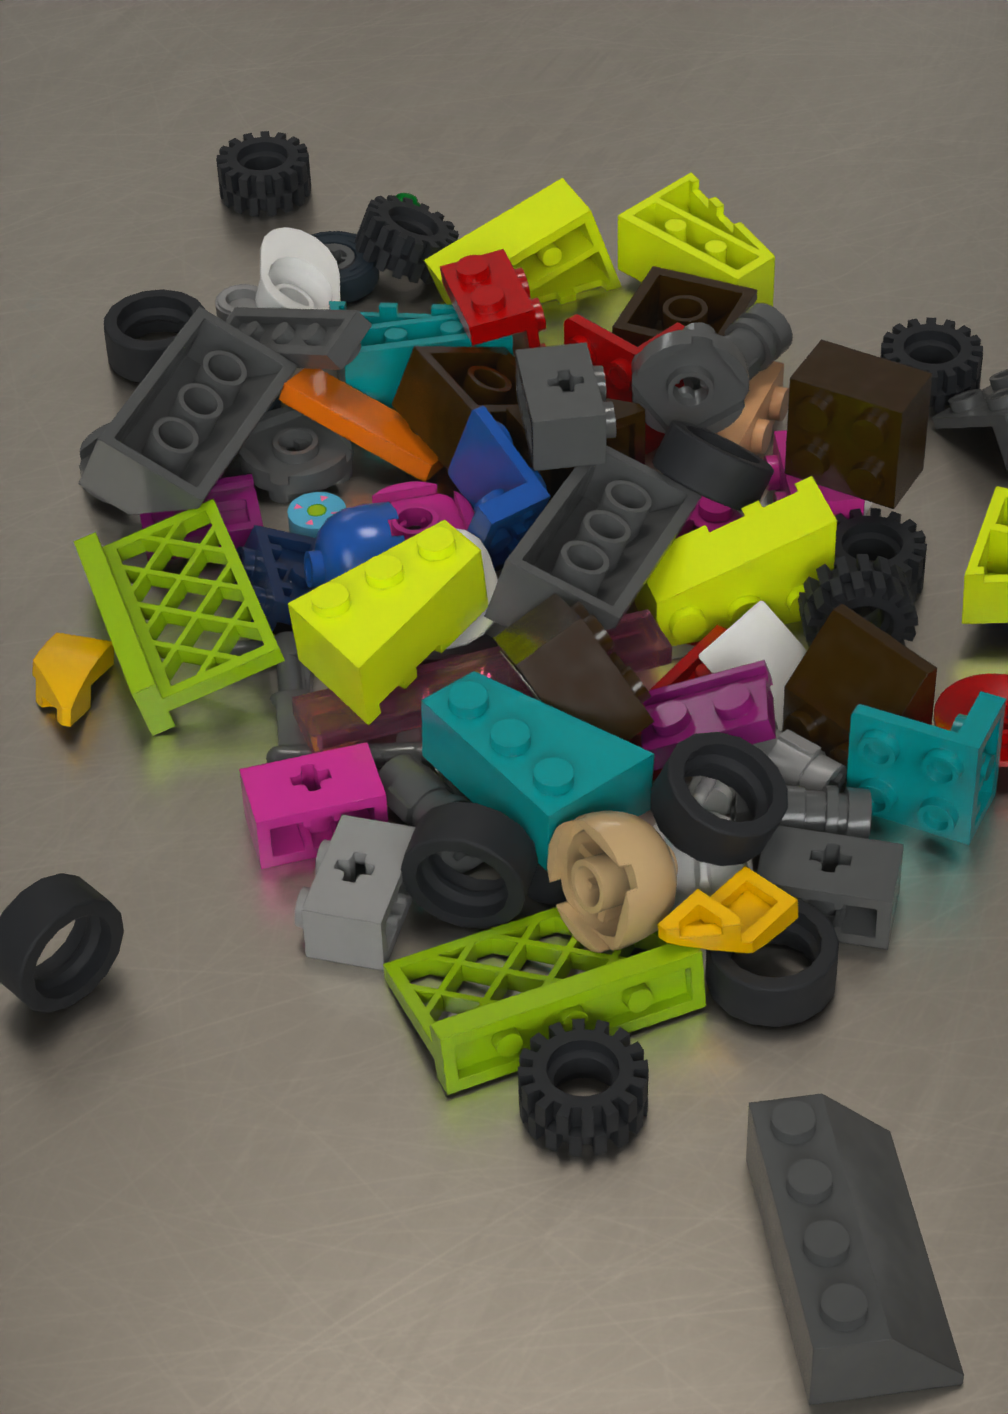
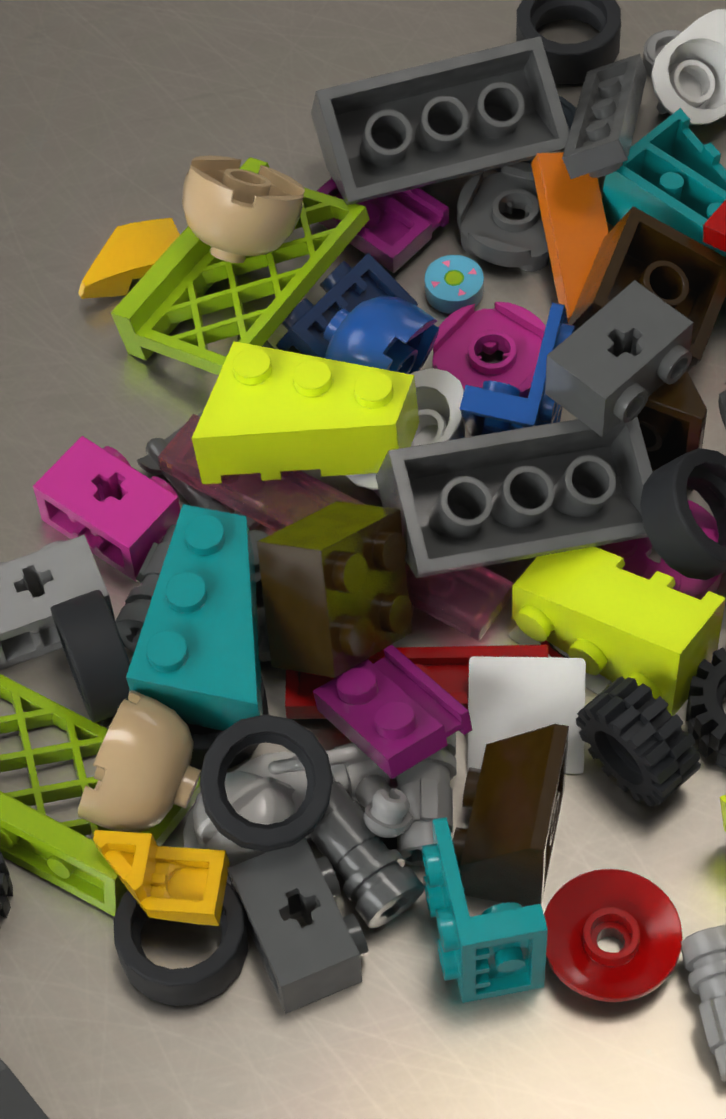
camera: 55 degrees right, 15 degrees up
none -> tan cylinder [182,155,305,263]
none -> light grey arm [355,775,413,838]

